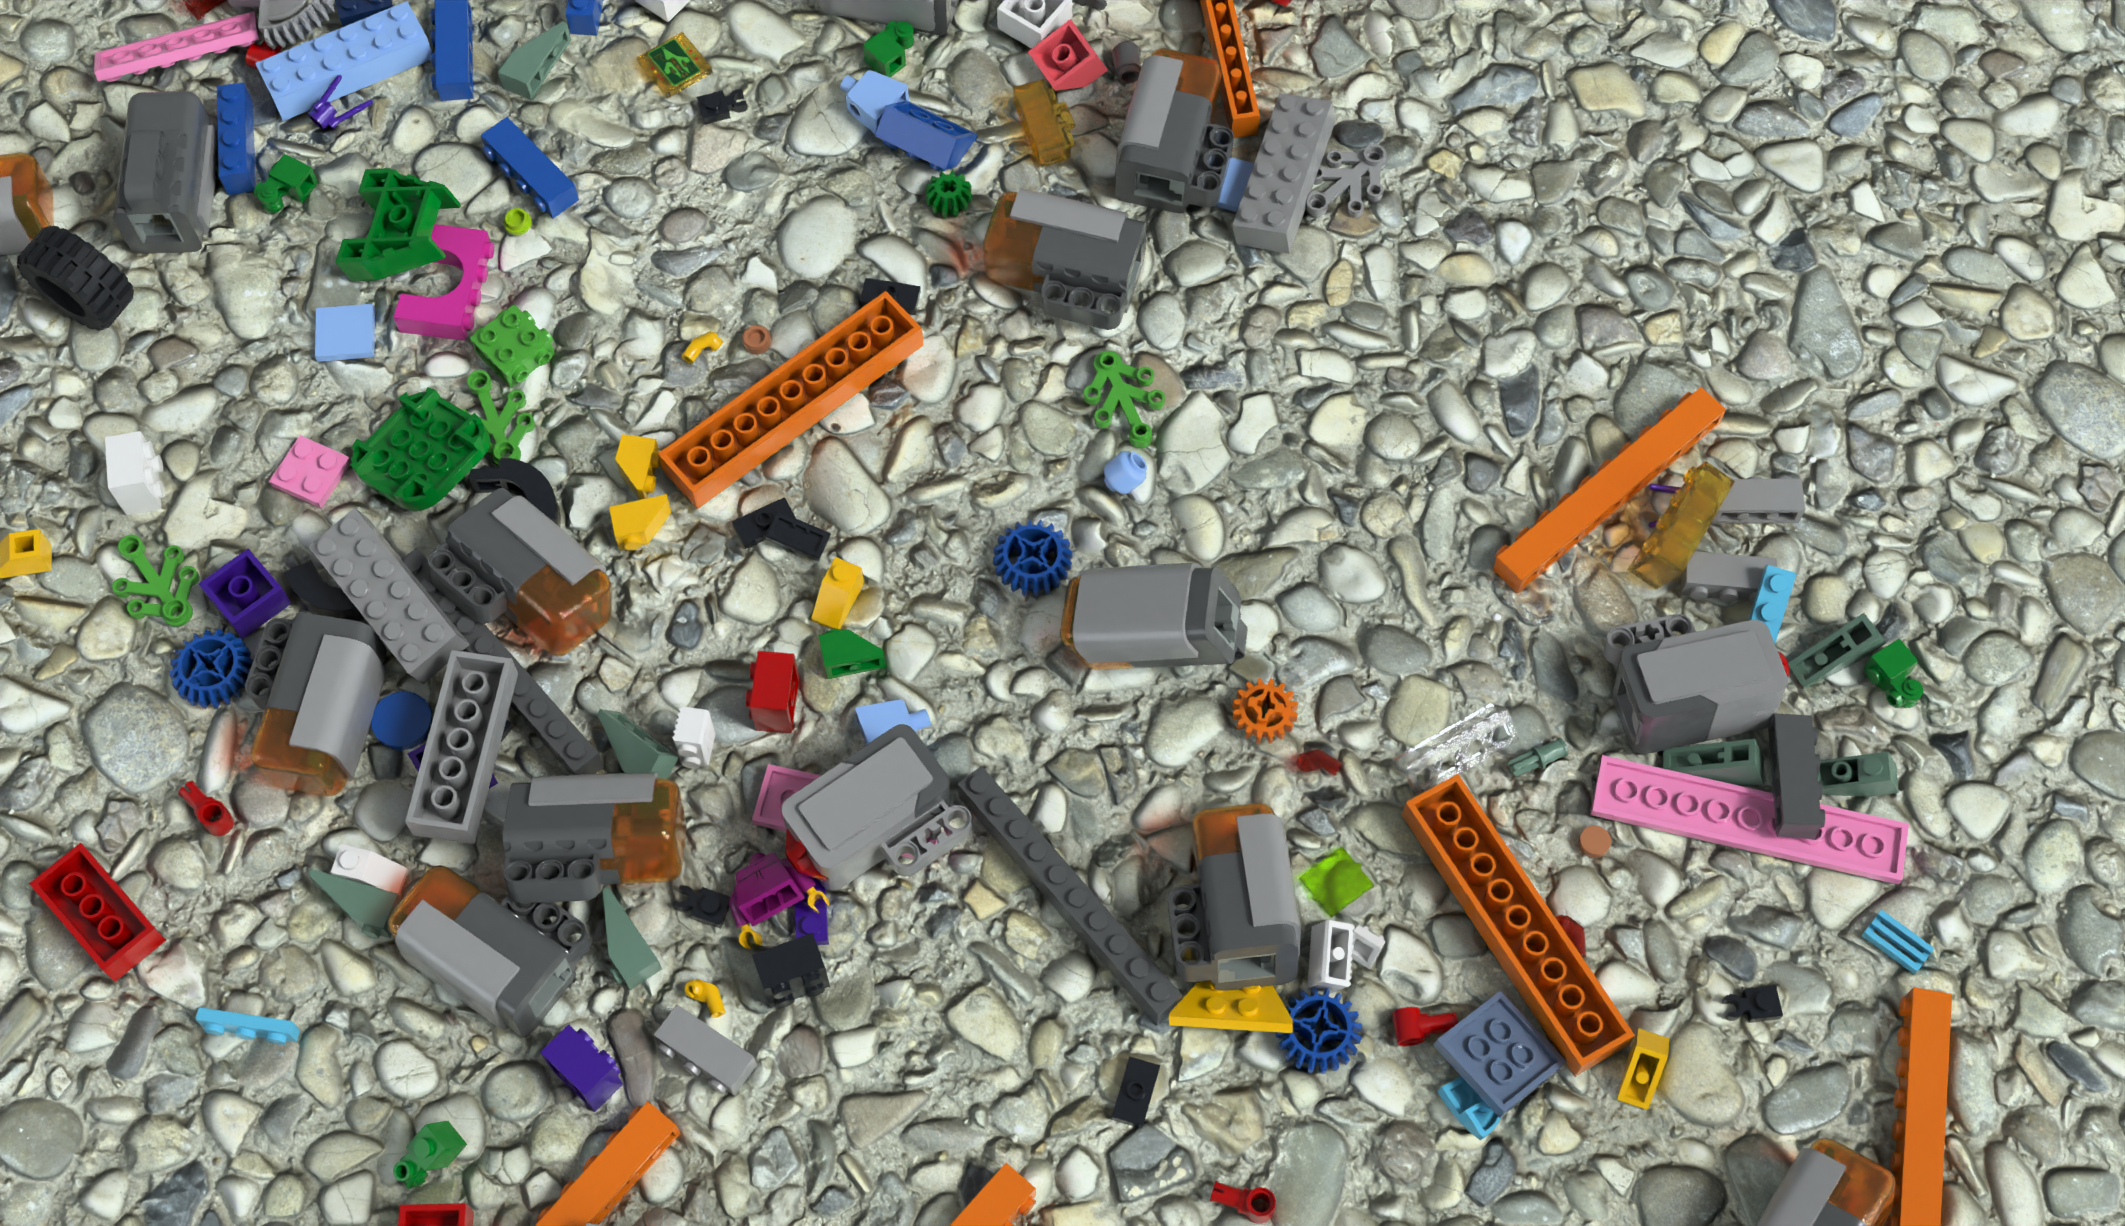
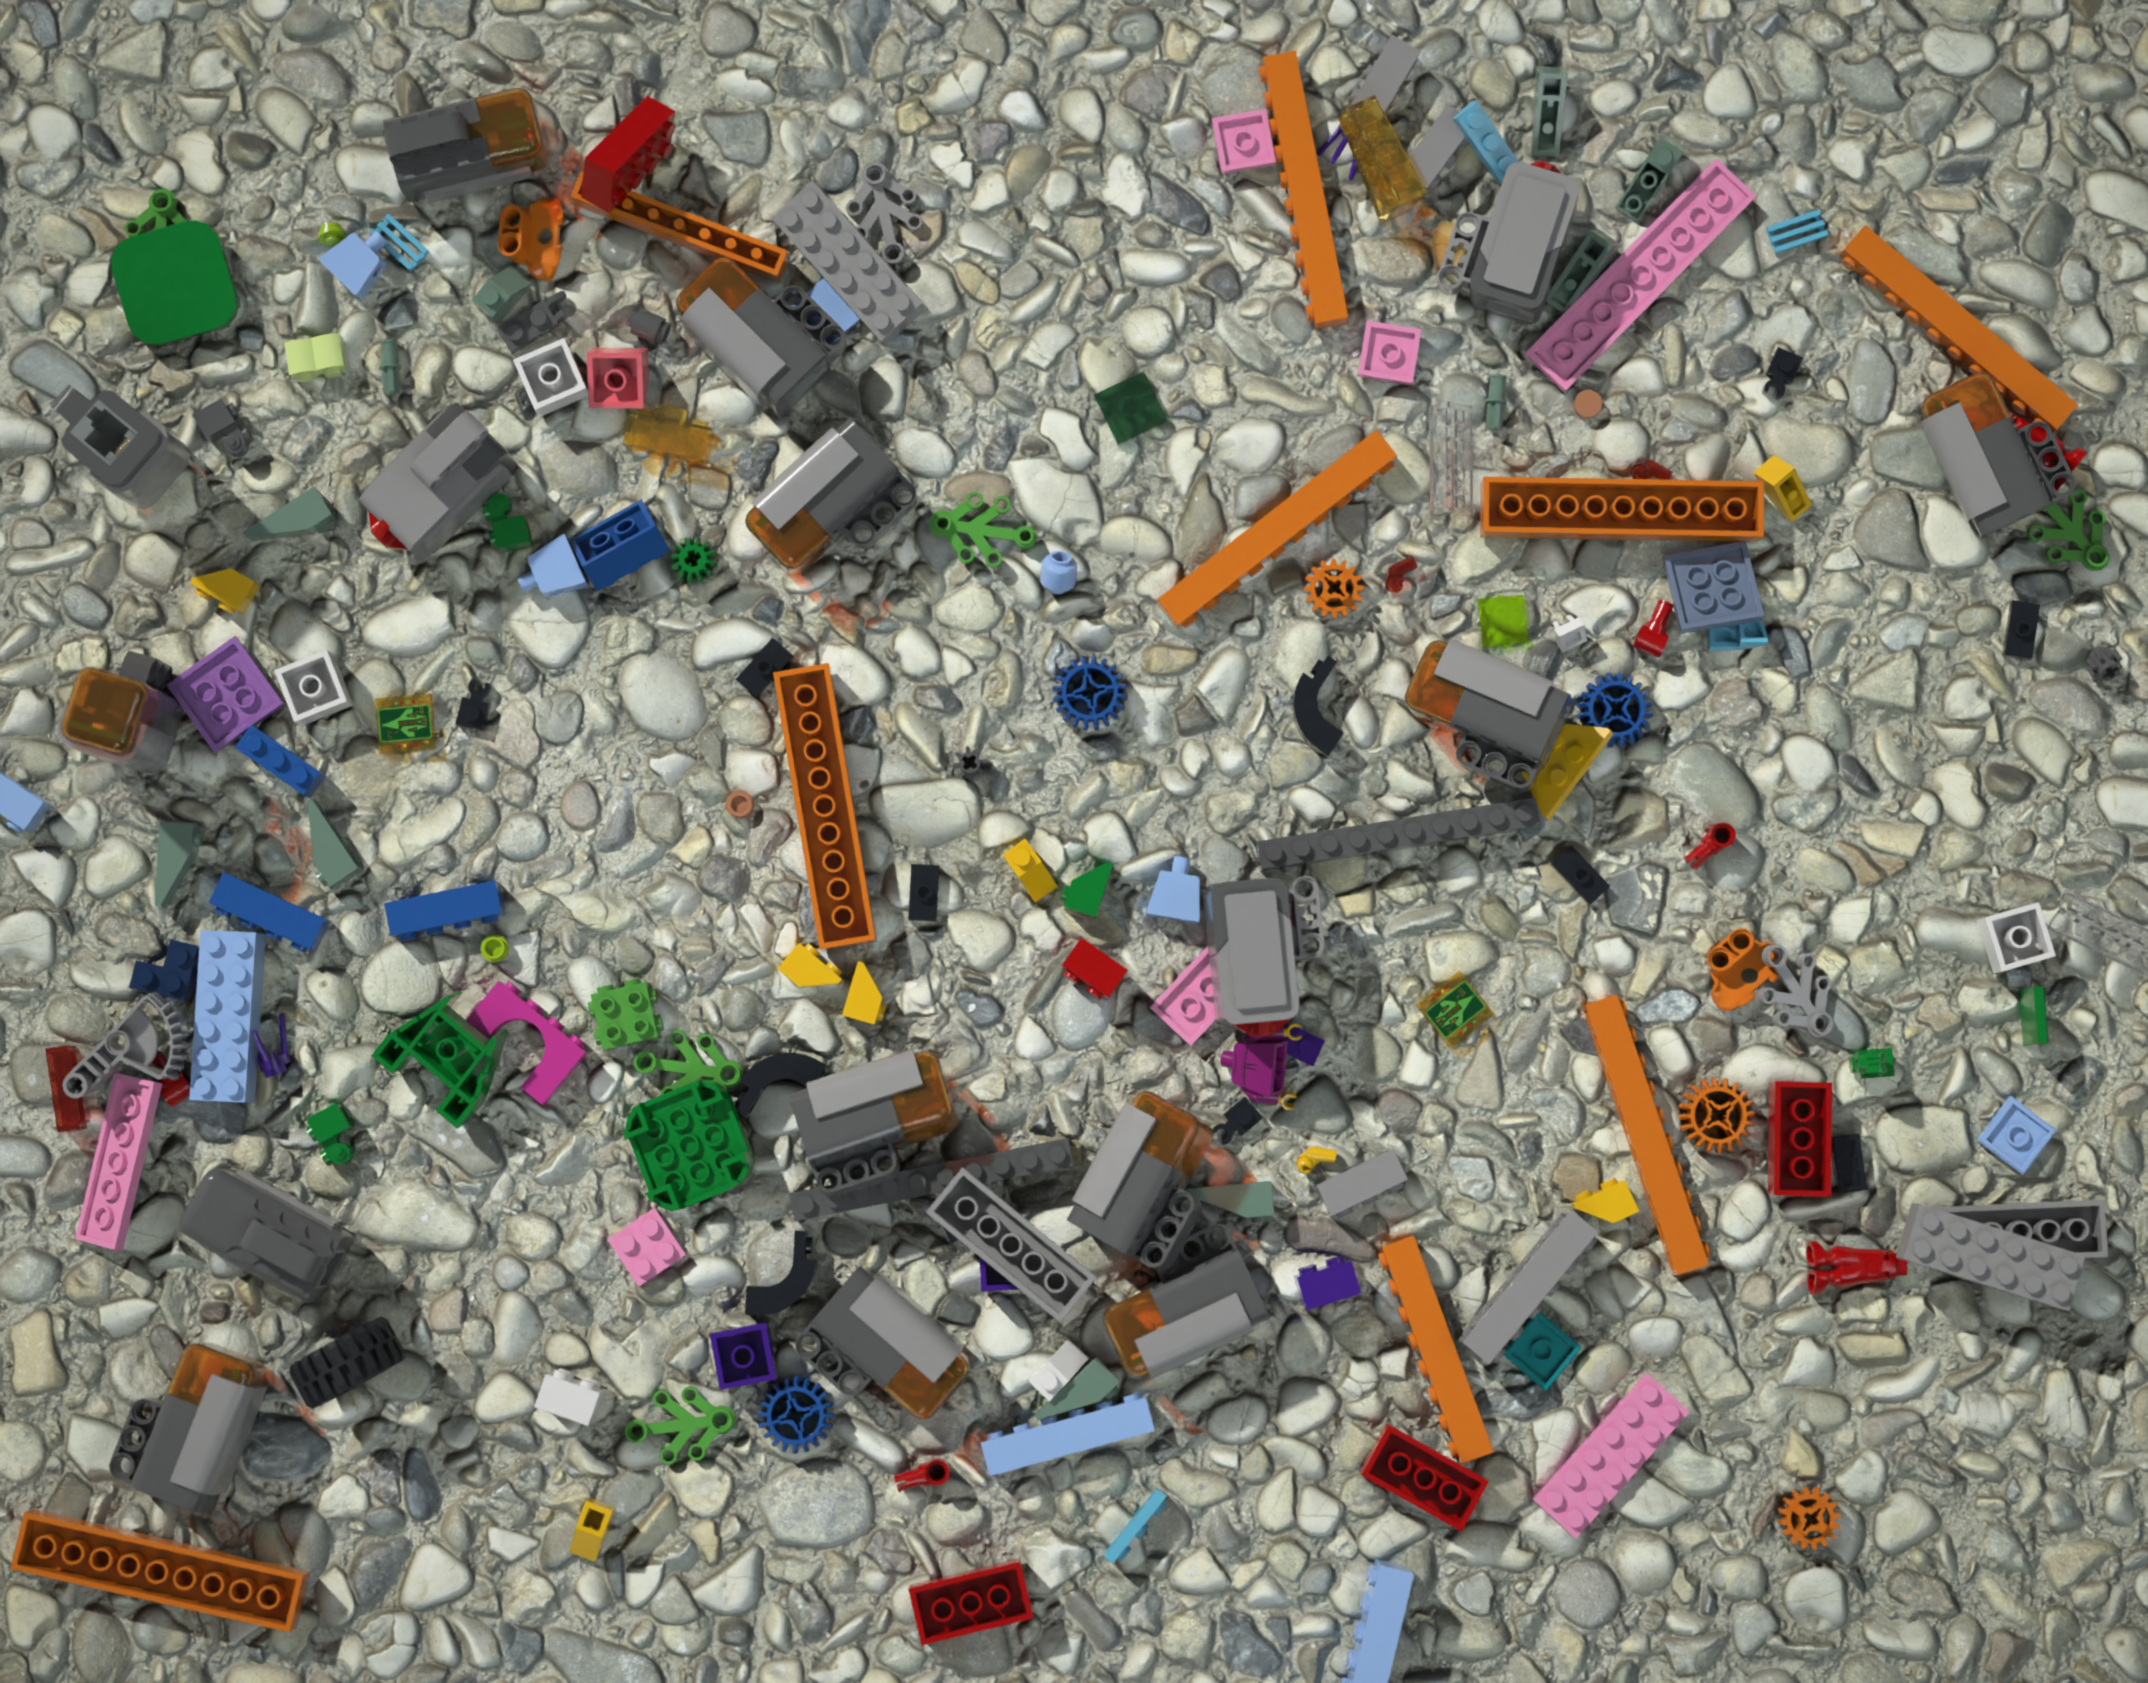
camera: 60 degrees left, 20 degrees up
blue brick [217,82,256,195] -> none
light grey brick [308,507,470,684] -> none
light blue tile [315,304,375,362] -> none
blue tile [371,691,433,751] -> none
green brick [393,1121,467,1189] -> none
sand green slope [597,709,679,788] -> none
white brick [672,707,716,769] -> none
yellow arm [681,331,723,364] -> none
black brick [752,933,830,1008] -> none
black plate [765,510,831,561] -> none
light grey piece [1060,563,1248,670] -> none
white brick [1307,920,1355,993] -> none
dark grey brick [1768,713,1825,839] -> none
green brick [1863,639,1923,708] -> none
none -> dark grey gear [952,746,987,782]
none -> light blue brick [981,1392,1155,1476]
none -> clear green tile [1094,371,1168,446]
none -> orange brick [1157,430,1397,629]
none -> bright pink plate [1211,109,1276,174]
none -> black arch [1292,656,1344,759]
none -> bright pink plate [1357,321,1422,386]
none -> tile [1415,970,1495,1049]

